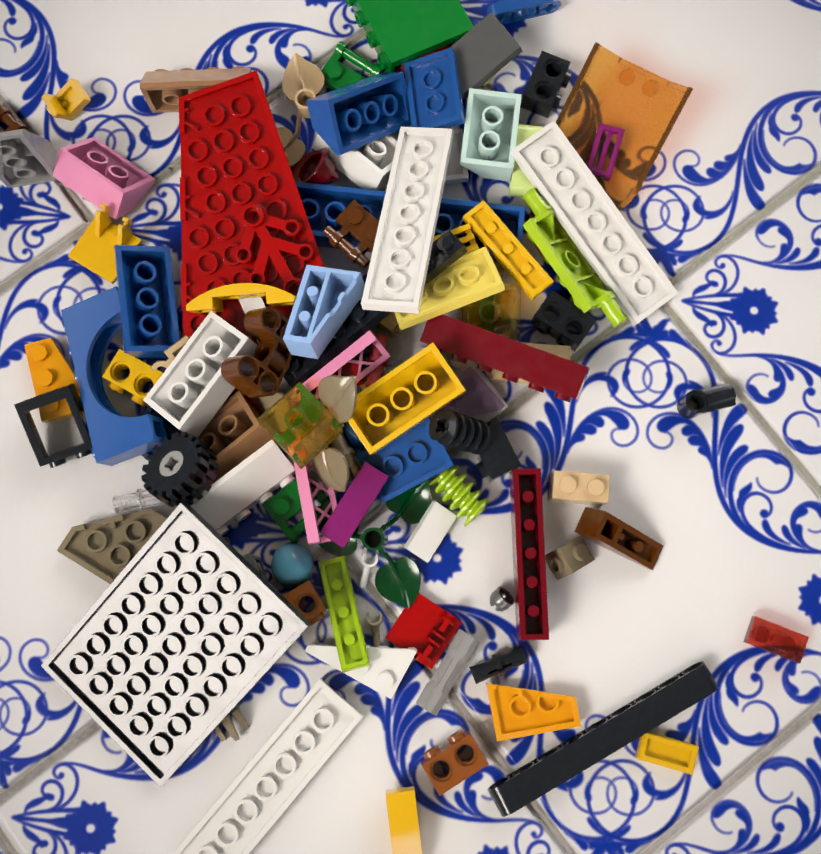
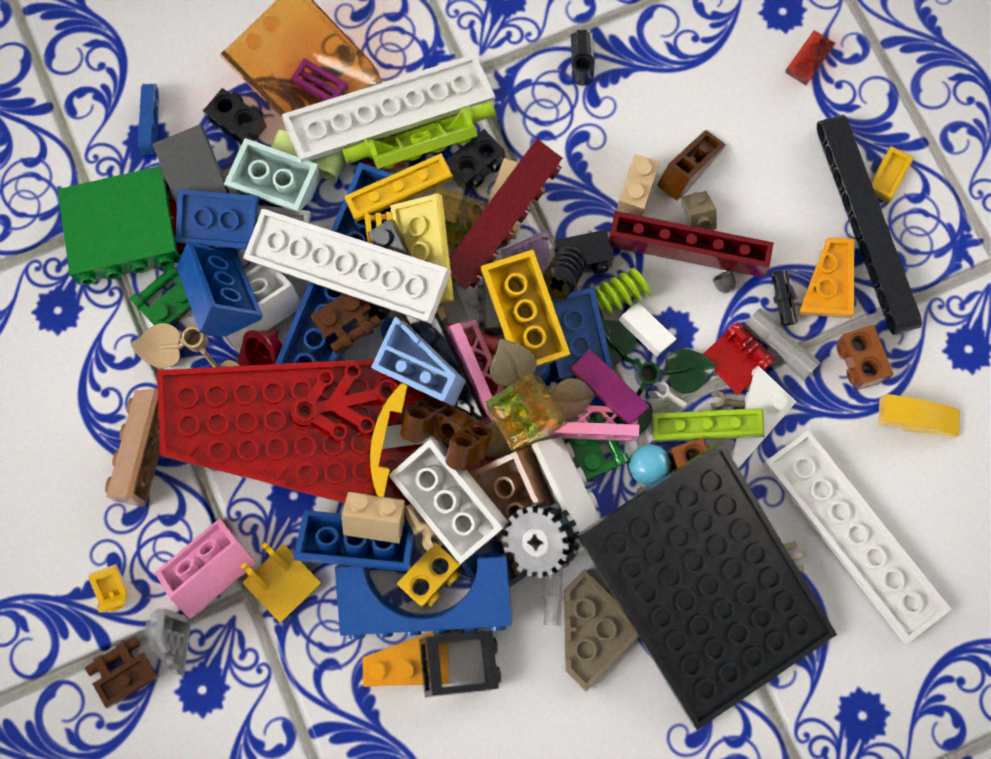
camera: 70 degrees left, 5 degrees down
none -> tan brick [342,492,405,543]

